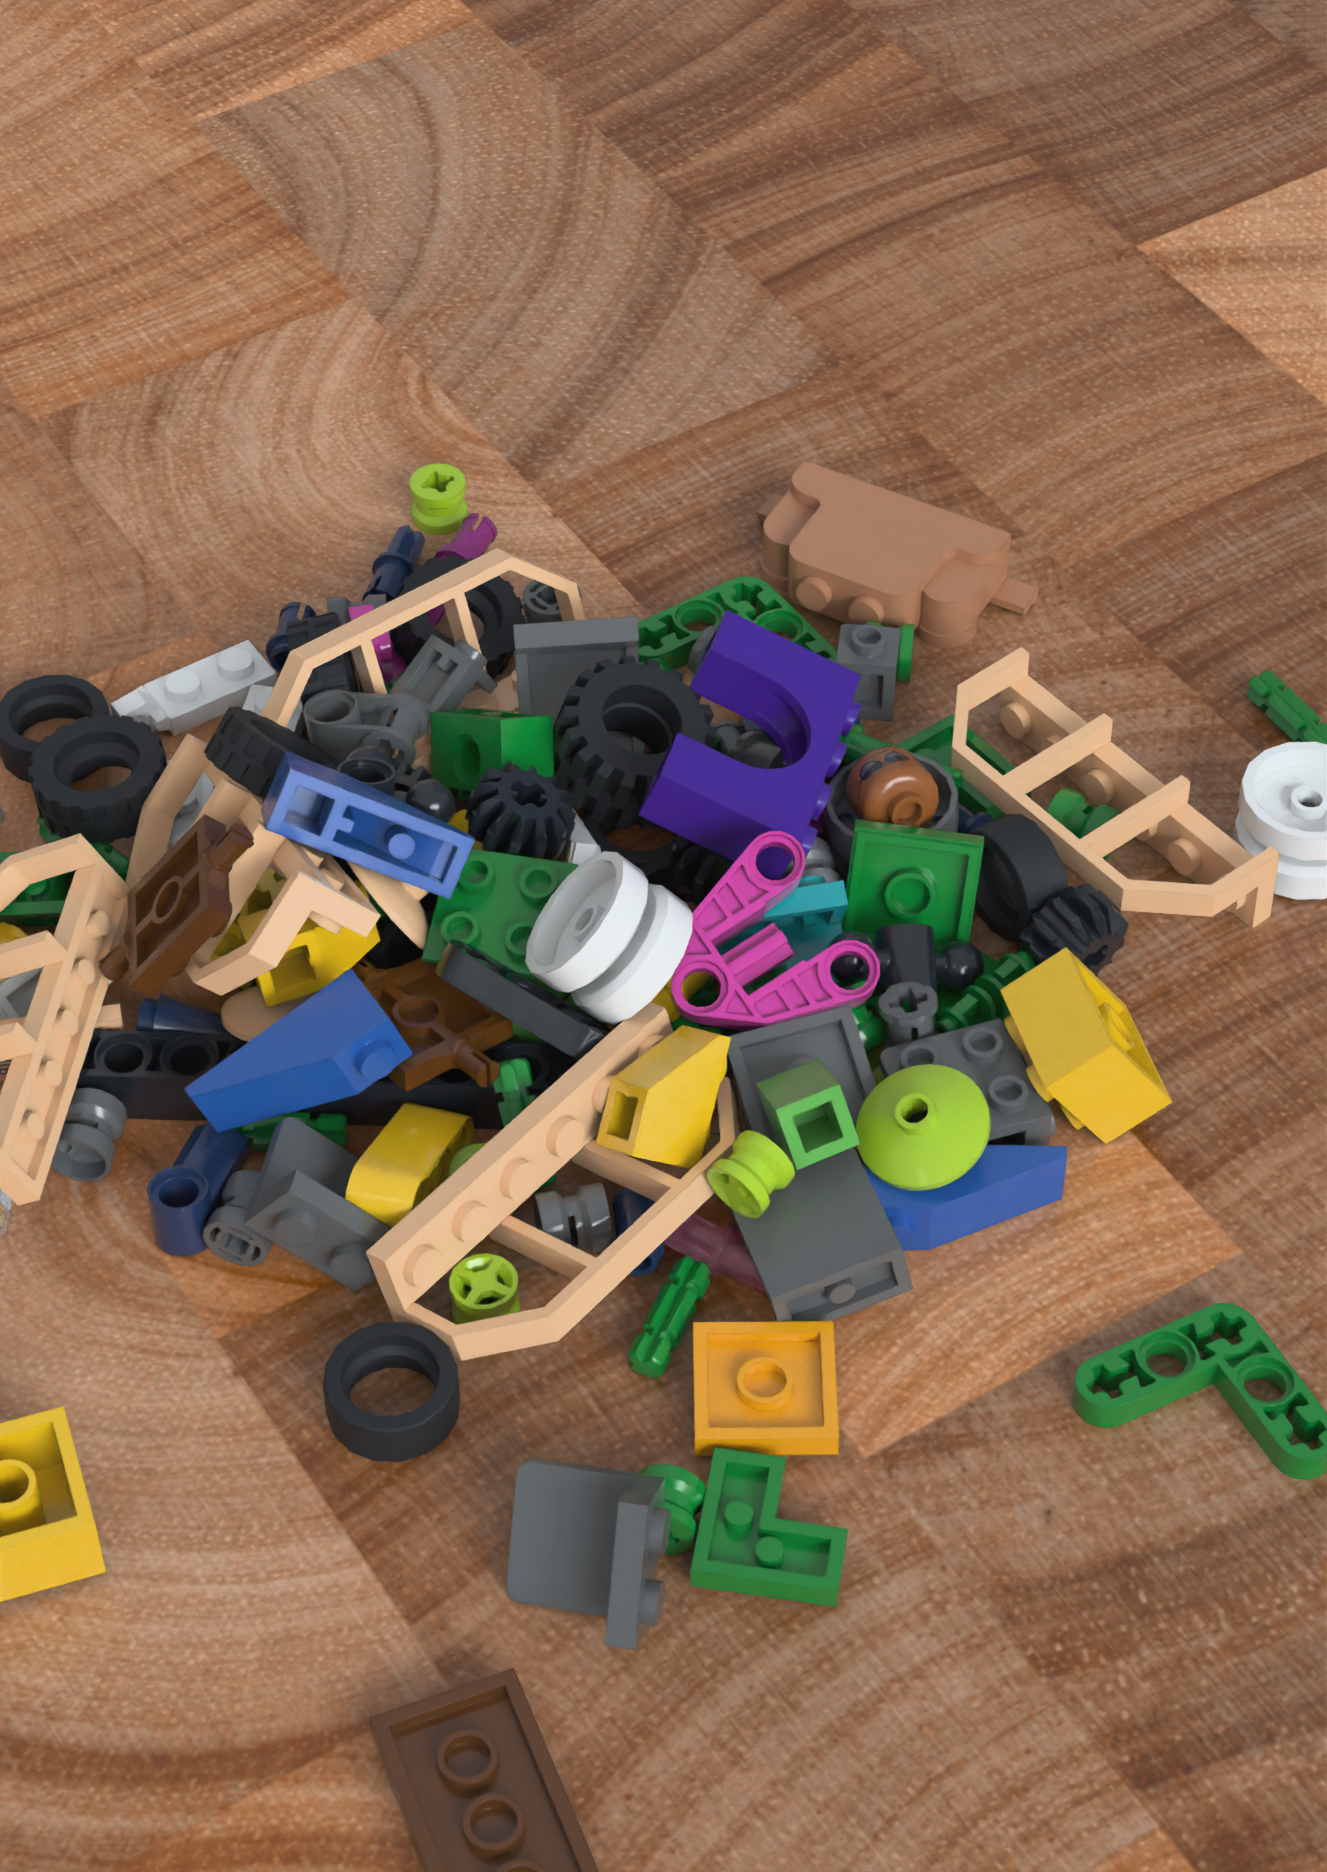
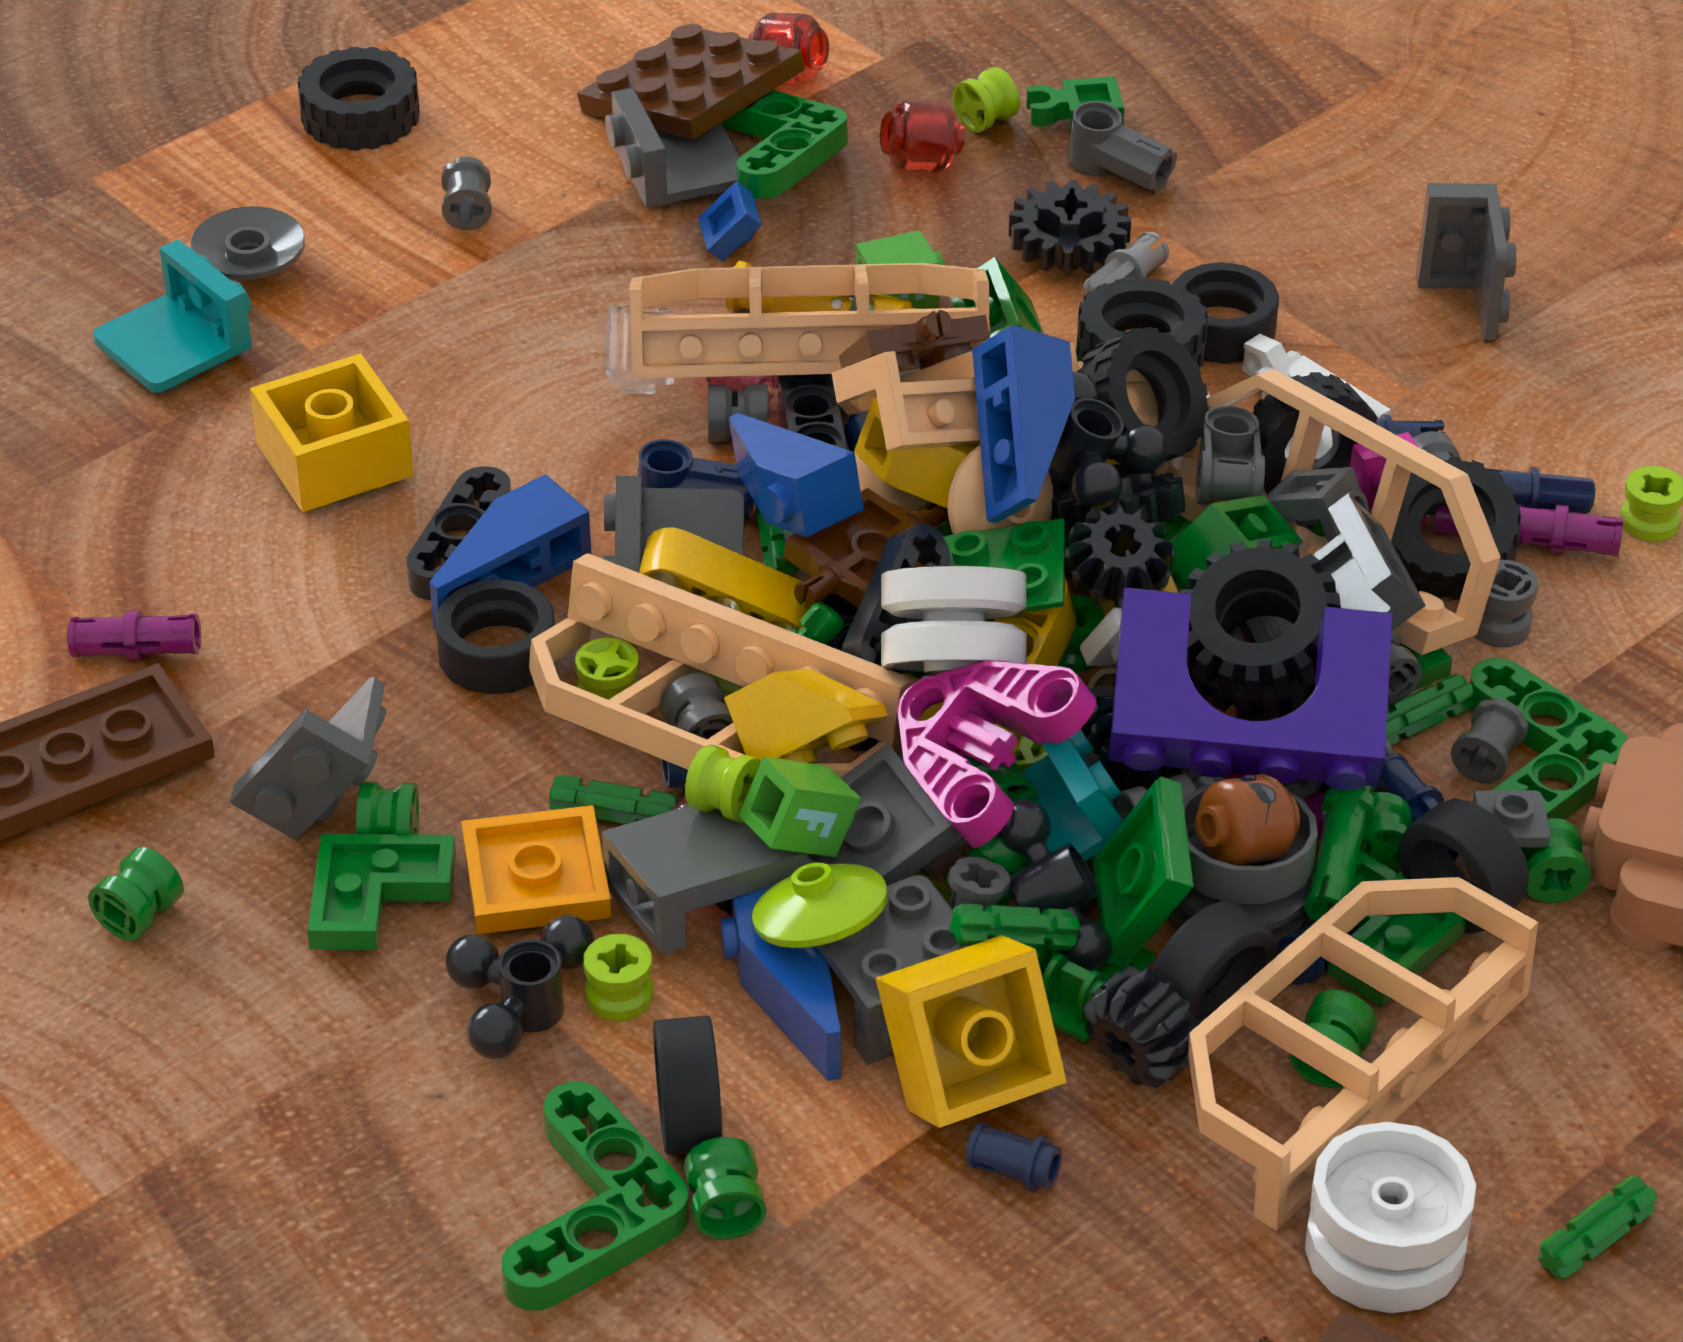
camera: 80 degrees right, 5 degrees down
none -> magenta pin [67,610,201,661]
none -> green wheel [88,847,184,941]
none -> black beam [407,466,511,600]
none -> blue slope [429,474,591,630]
none -> black piece [445,914,595,1059]
none -> lime wheel [584,934,653,1021]
none -> black tyre [653,1015,723,1155]
none -> green wheel [684,1137,767,1239]
none -> green axle [949,904,1080,951]
none -> dark blue pin [965,1122,1062,1191]
none -> black tyre [1398,798,1529,934]
none -> dark grey bracket [1416,183,1517,341]

